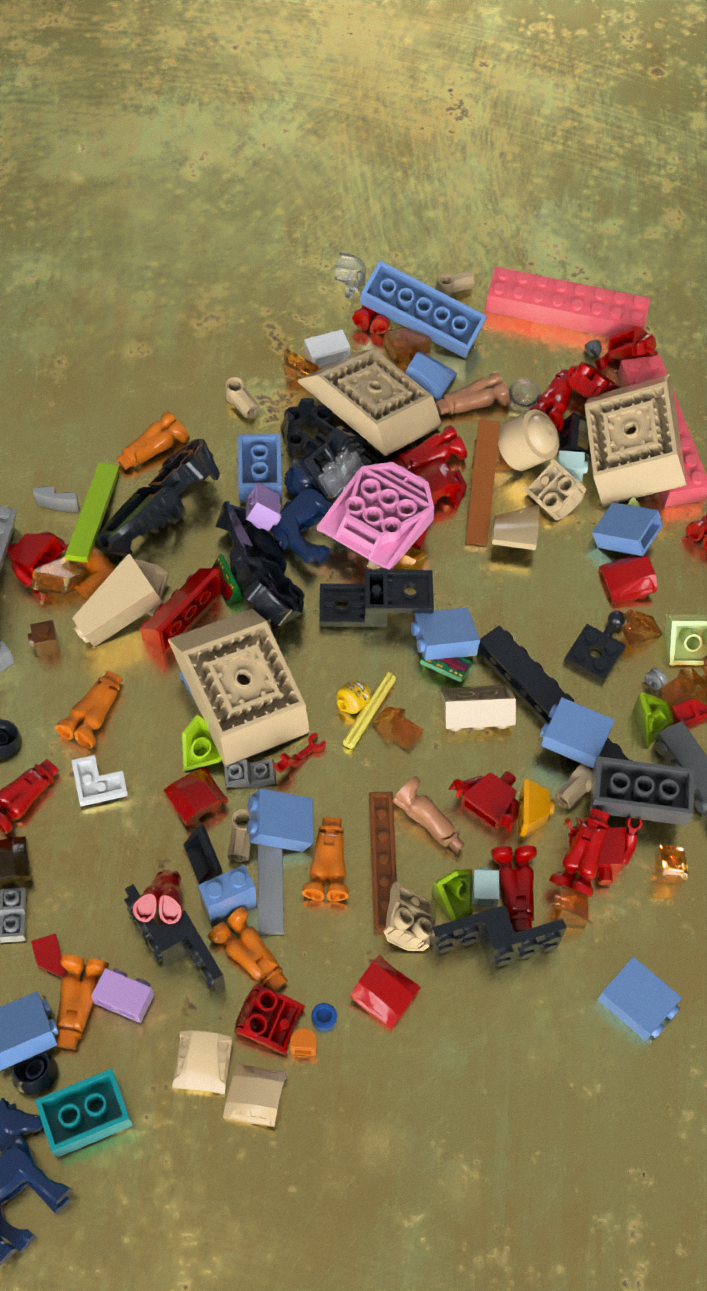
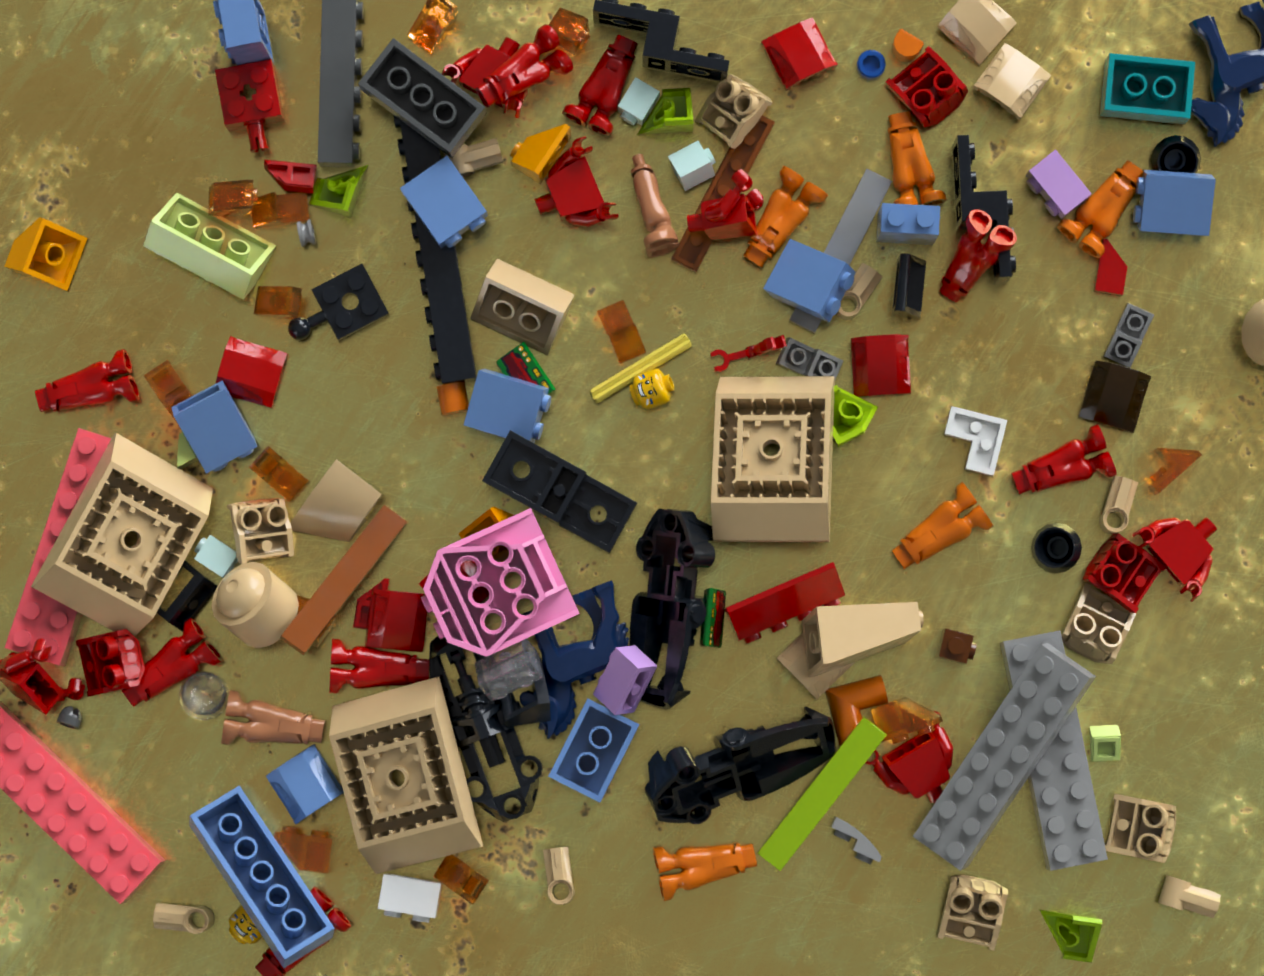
camera: 145 degrees left, 25 degrees up
none -> clear orange slope [144,360,194,424]
none -> clear orange slope [249,446,308,502]
none -> orange brick [437,382,469,416]
none -> light aqua brick [668,141,716,191]
none -> red torso [687,169,764,240]

